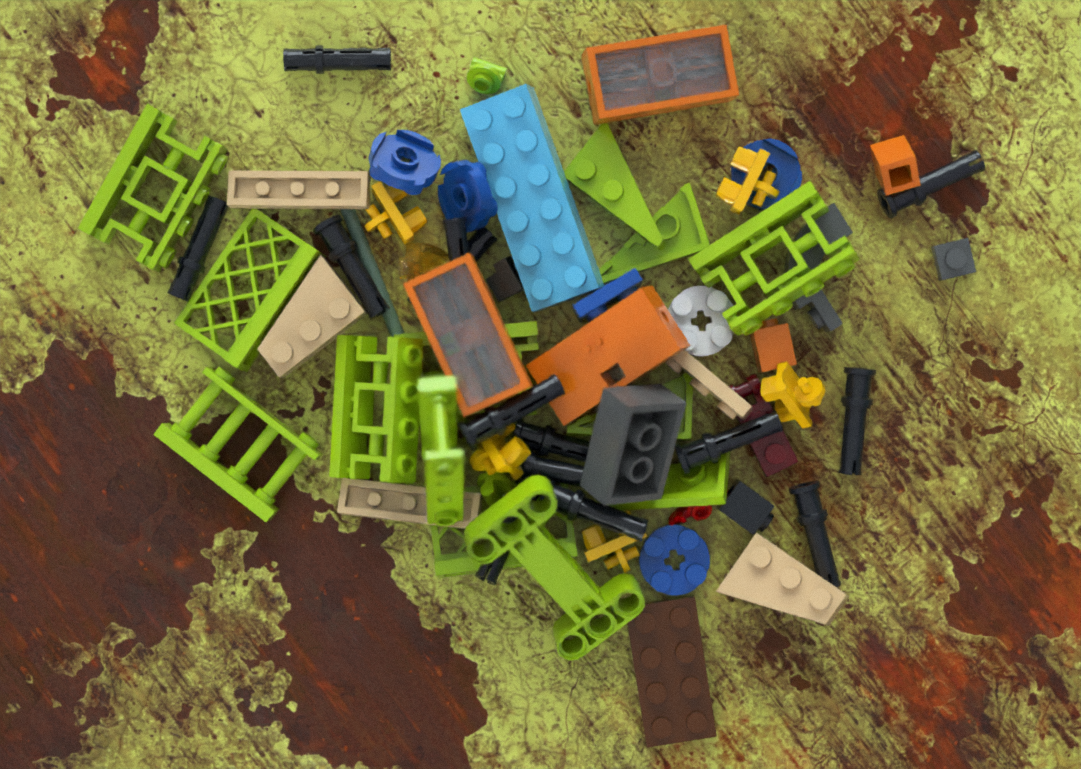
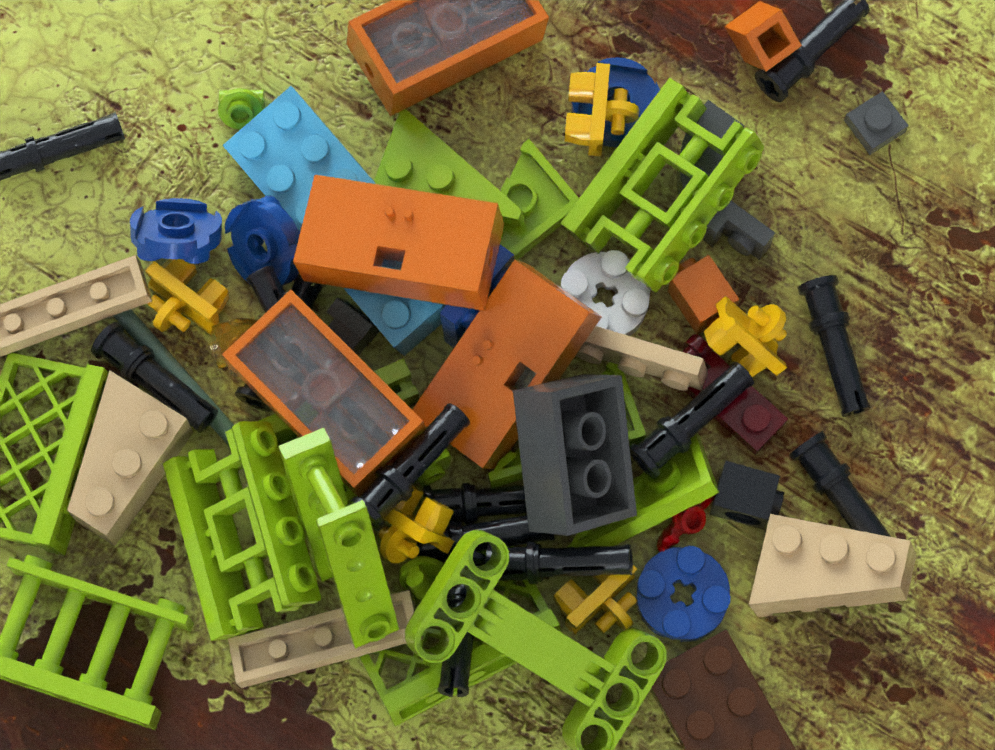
camera: 20 degrees left, 15 degrees down
none -> orange brick [293,175,504,311]

